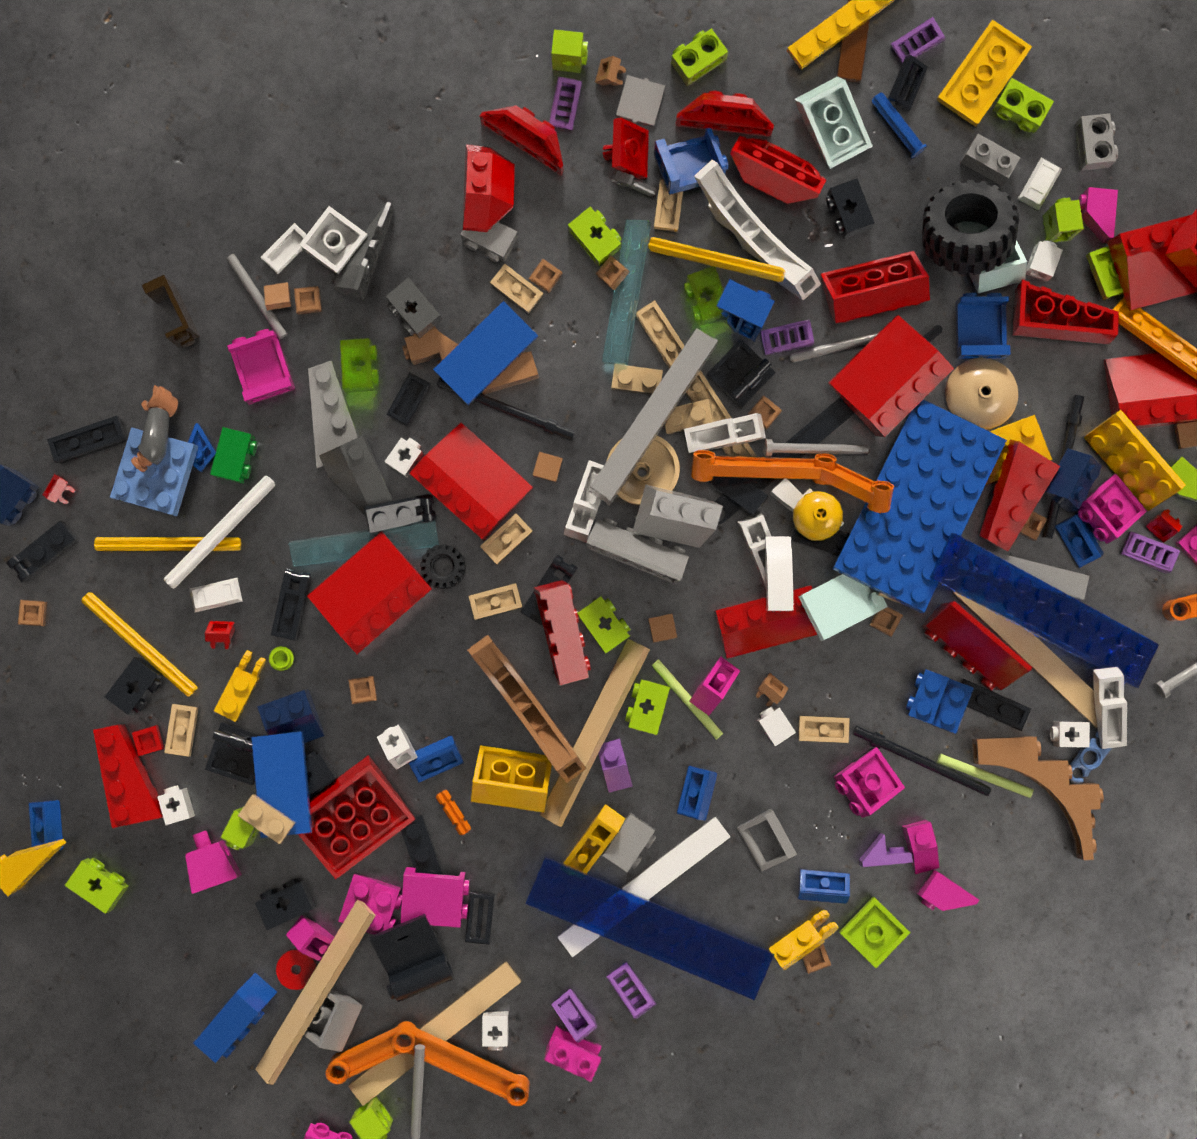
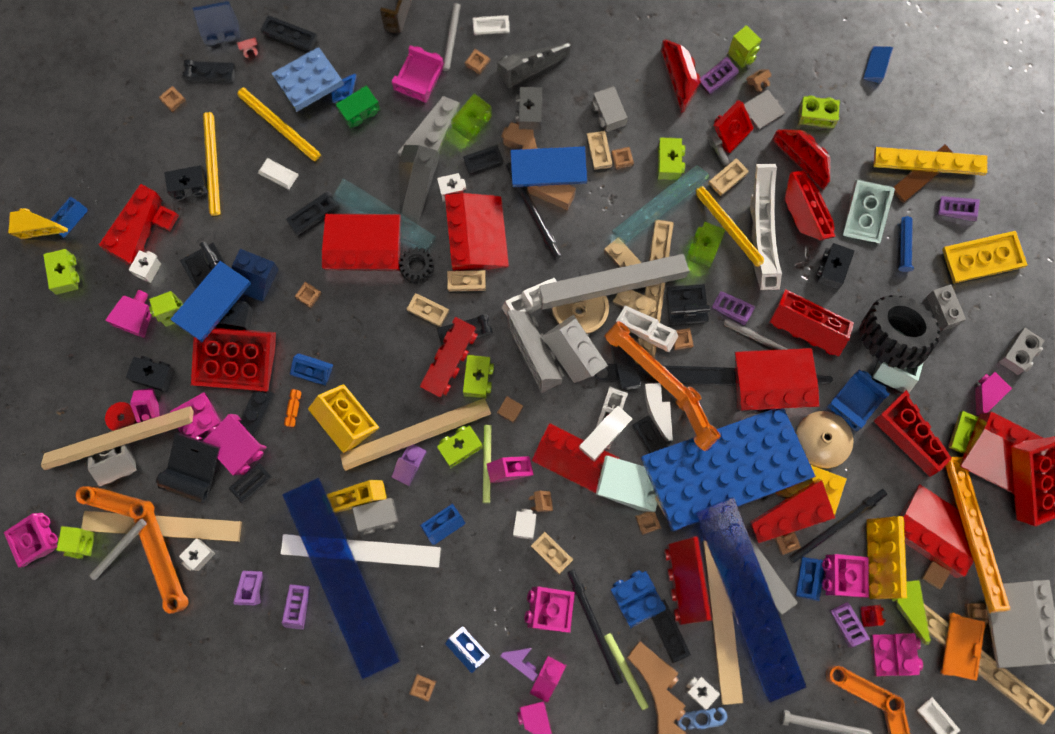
camera: 45 degrees right, 10 degrees down
piece [131,385,178,472] -> none
white axle [164,476,275,589] -> none
tan plate [164,704,199,757] -> none
blue wedge [193,973,277,1063] -> none
red tile [205,621,235,649] -> none
yellow hinge [214,650,266,722] -> none
tan plate [238,794,296,844] -> none
medium nougat tile [264,282,291,310] -> none
lime plate [269,646,294,671] -> none
white slope [299,206,368,274] -> none
plate [364,494,436,533] -> none
white brick [377,725,418,770] -> none
red wedge [462,145,515,232] -> none
medium nougat arch [468,635,587,783] -> none
medium nougat tile [533,452,563,482] -> none
dark pink panel [545,1025,601,1082] -> none
medium nougat tile [596,255,630,290] -> none
blue panel [653,127,728,195] -> none
blue wedge [717,279,775,342] -> none
light grey tile [737,809,797,872] -> none
light grey bar [763,439,871,456] -> none
yellow hinge [769,910,838,970] -> none
yellow cylinder [793,491,843,541] -> none
lime plate [839,896,910,968] -> none
black tile [888,55,928,111] -> none
lime brick [993,78,1054,133] -> none
white tile [1018,157,1062,211] -> none
white brick [1026,241,1063,282] -> none
lime brick [1043,198,1084,243] -> none
dark blue slope [1045,448,1103,513] -> none
white slope [1093,667,1127,749] -> none

